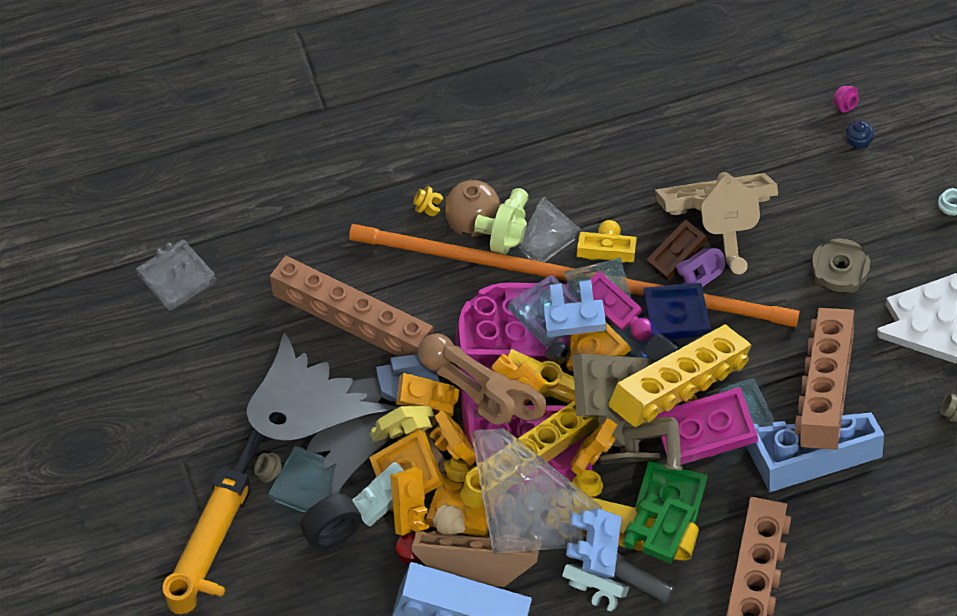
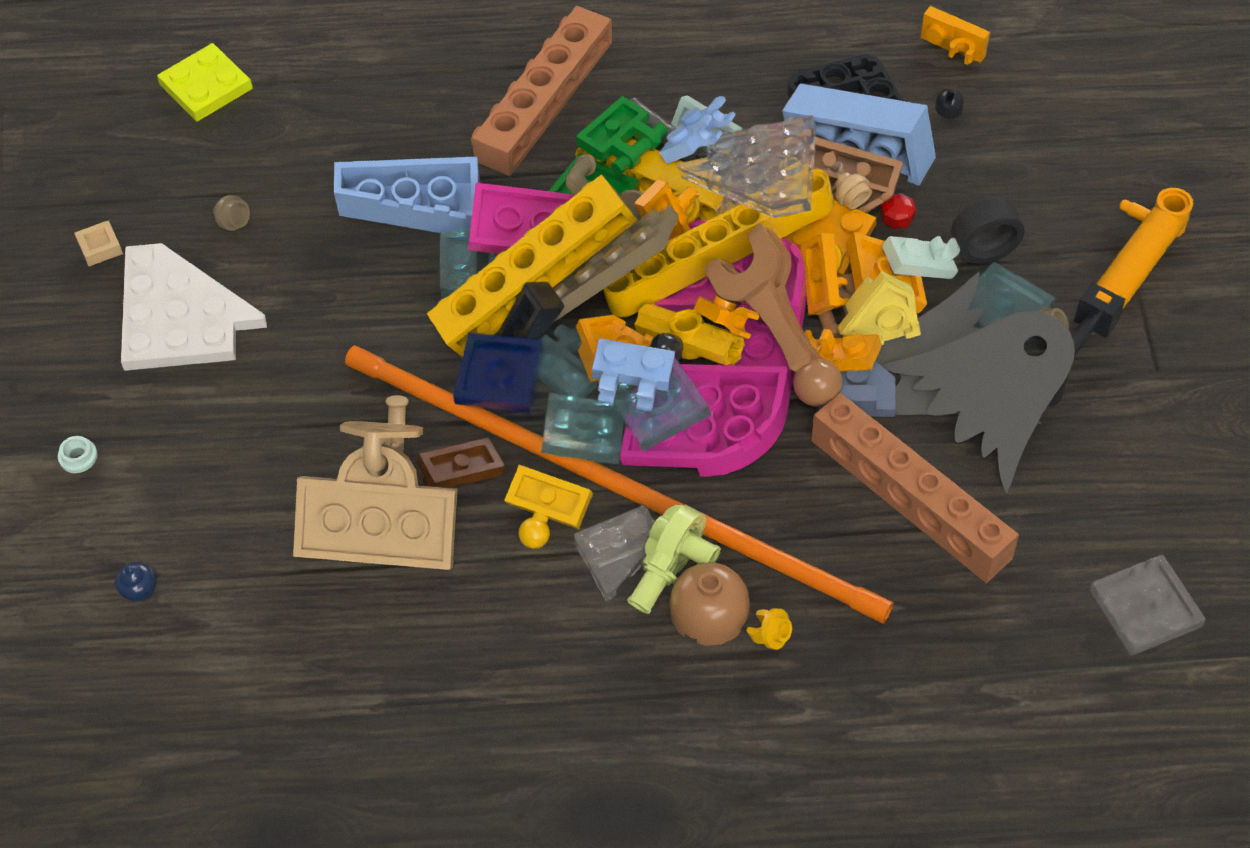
camera: 165 degrees left, 0 degrees up
light orange plate [390,467,429,536] -> none
dark pink plate [579,270,654,341] -> none
medium lavender plate [676,248,725,291] -> none
nougat brick [795,308,854,450] -> none
dark tan plate [811,238,870,293] -> none
dark pink plate [833,86,859,113] -> none

